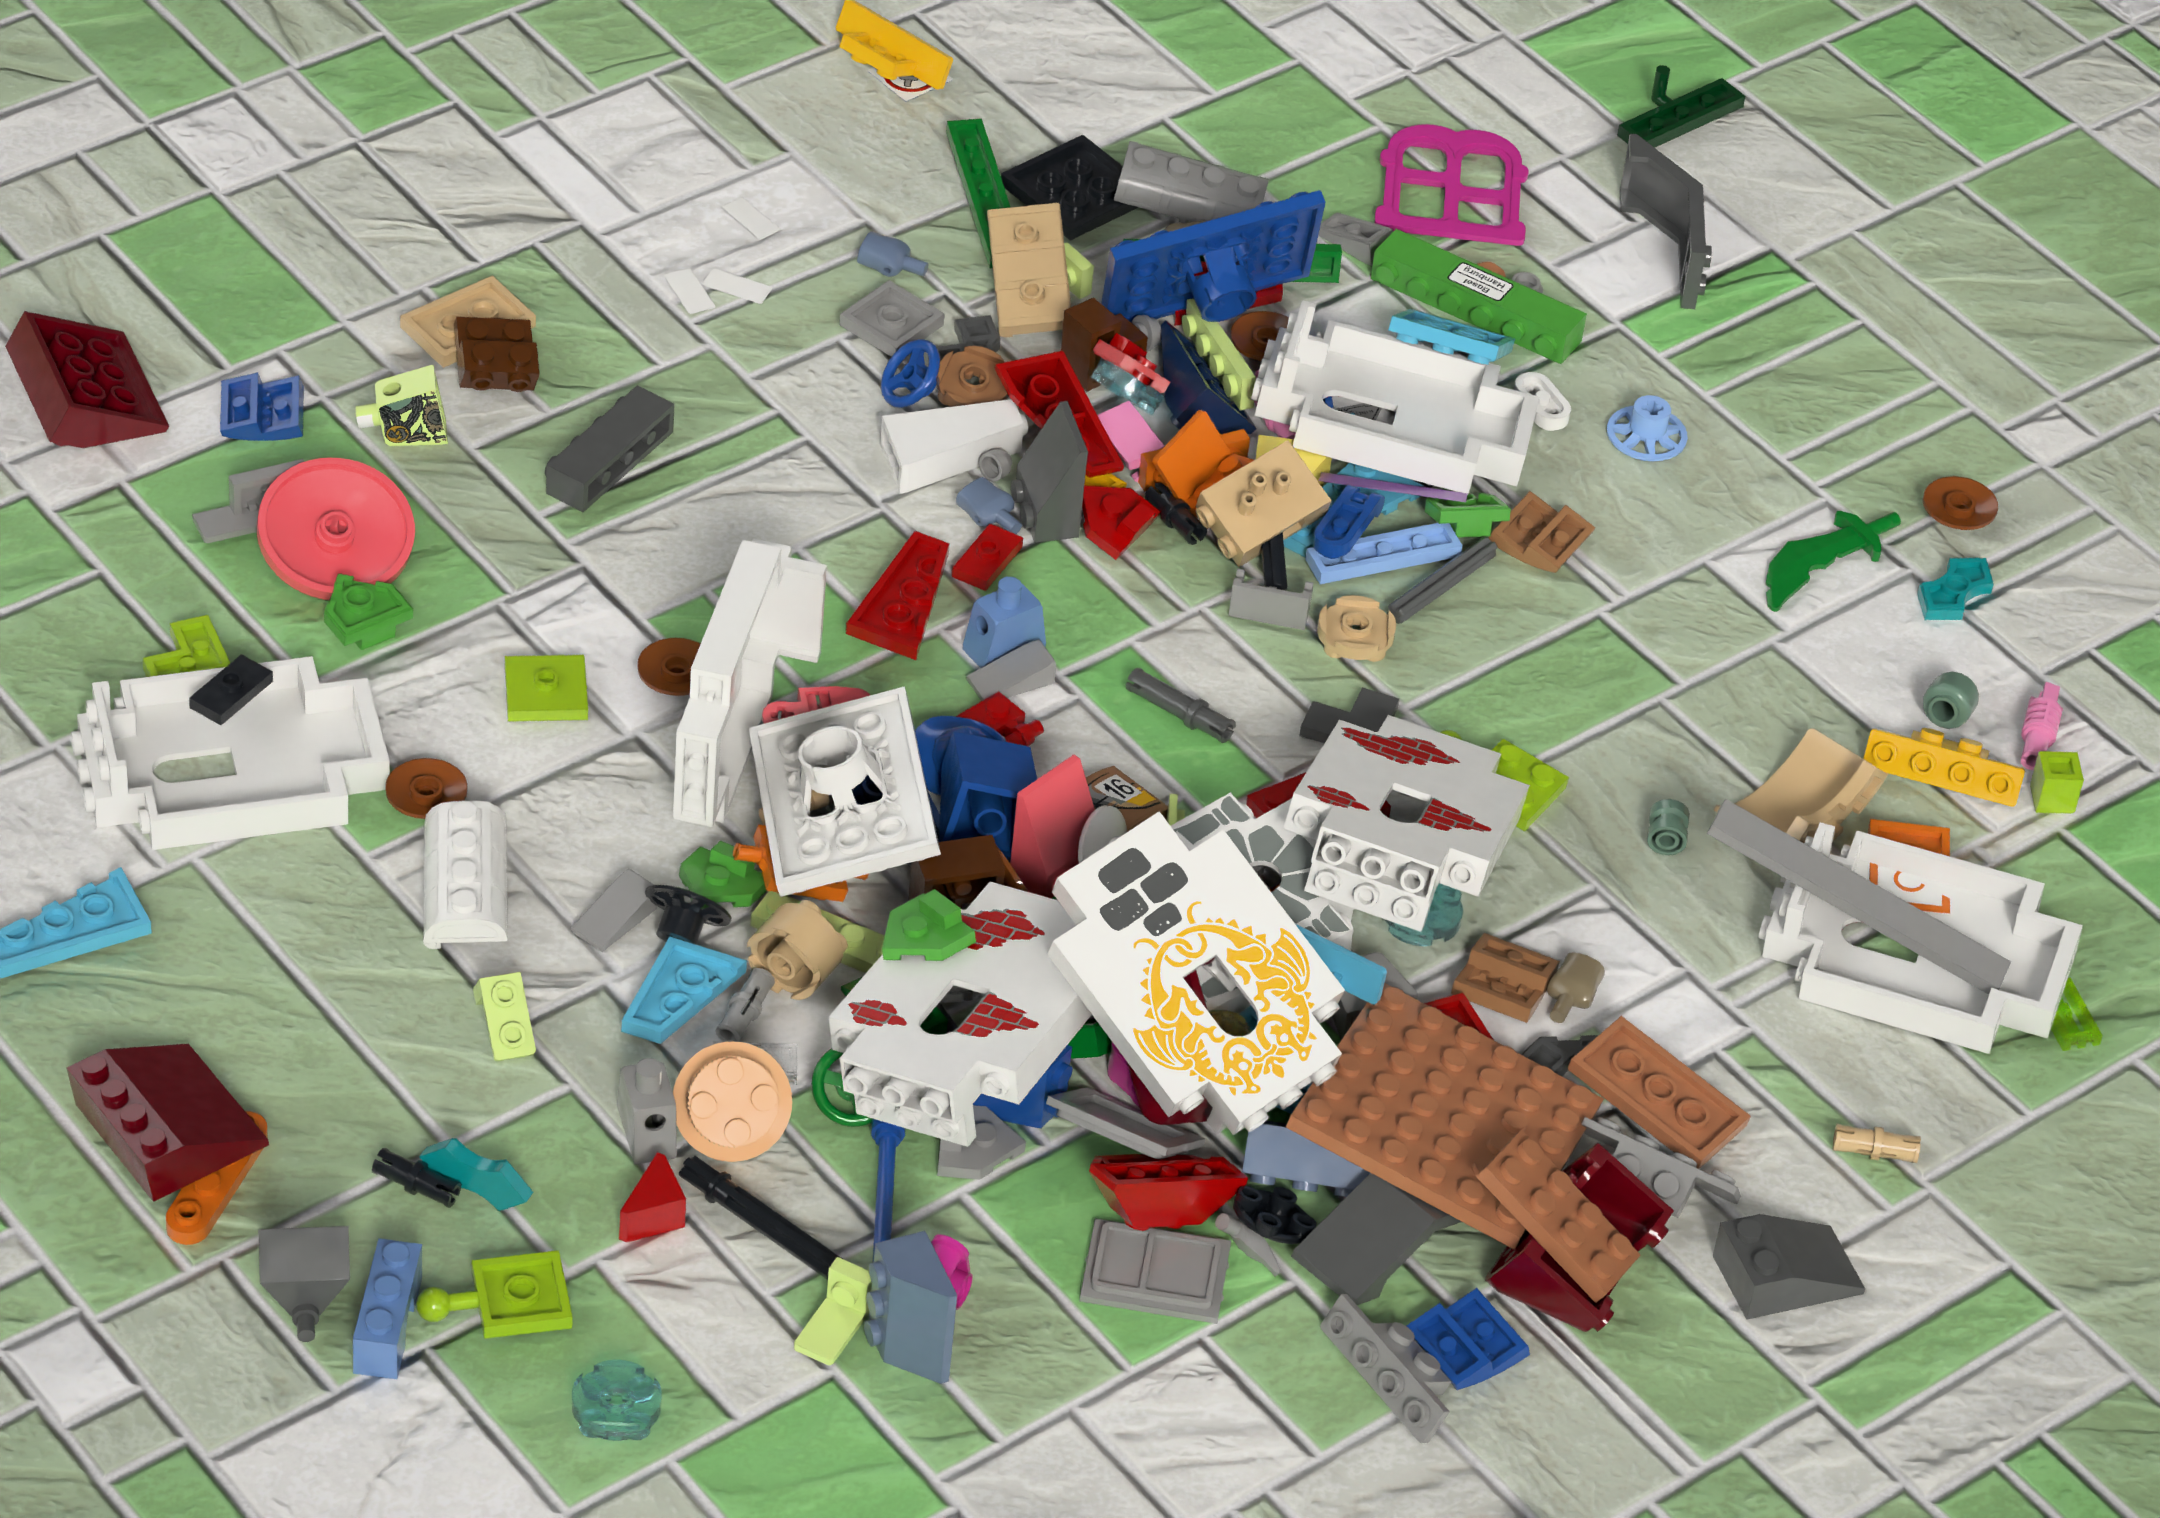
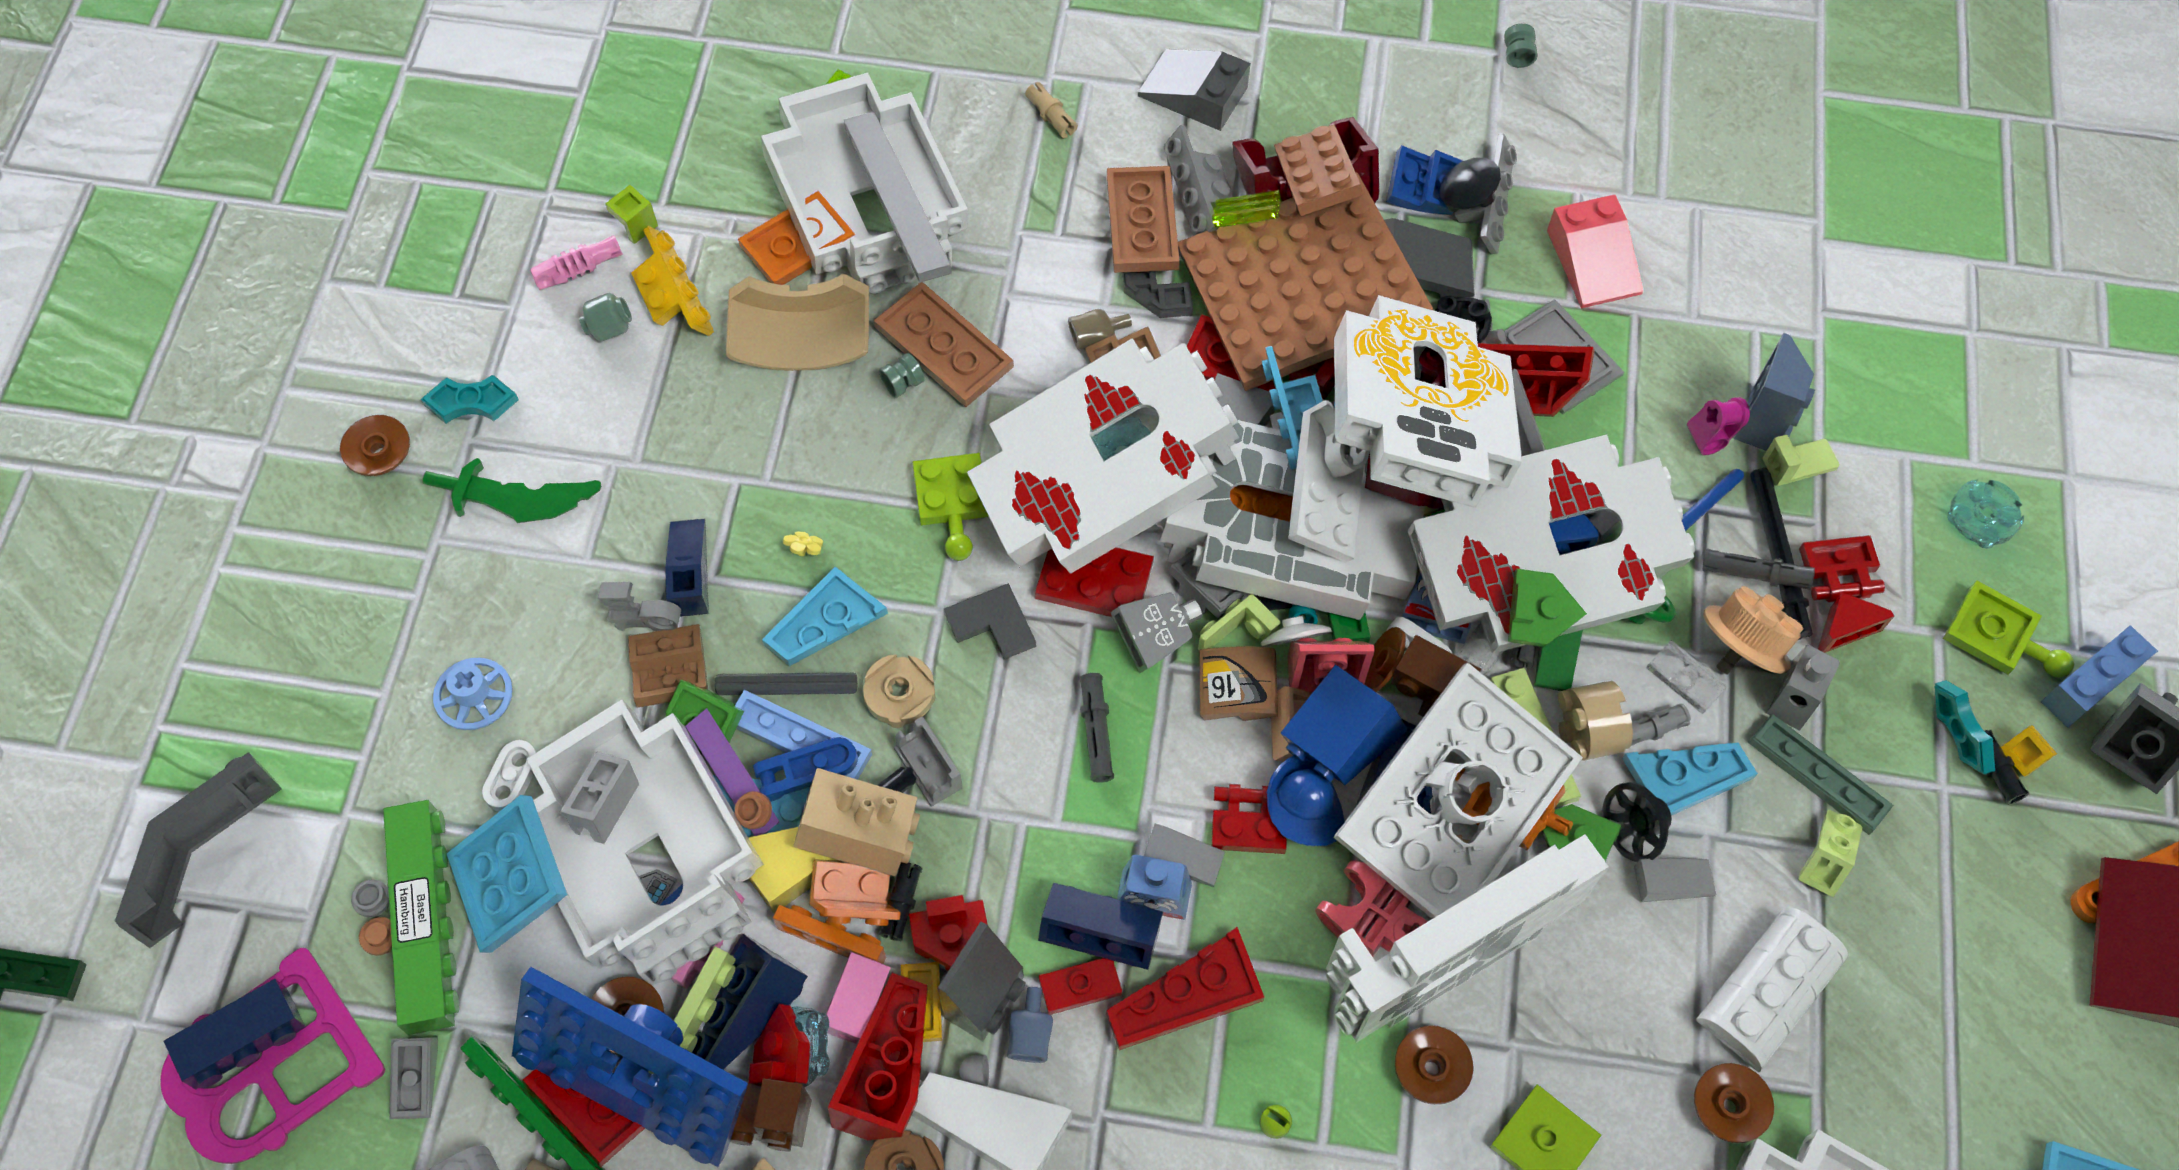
camera: 130 degrees left, 20 degrees up
none -> dark blue brick [163,979,306,1090]
none -> light grey hinge [560,752,639,844]
none -> light grey piece [598,582,681,631]
none -> dark blue slope [665,518,709,617]
none -> nougat plate [735,791,772,829]
none -> medium azure wing [762,567,888,666]
none -> light yellow plant [783,532,823,556]
none -> nougat plate [874,282,1014,407]
none -> dark blue brick [1038,883,1163,970]
none -> light grey torso [1110,592,1202,673]
none -> clear neon green tile [1212,190,1281,228]
none -> black dish [1440,158,1501,212]
none -> slope [1547,194,1643,309]
none -> dark grey pin [1702,548,1815,590]
none -> sand green tile [1748,714,1894,835]
none -> red plate [1799,535,1885,603]
none -> yellow plate [2001,725,2057,777]

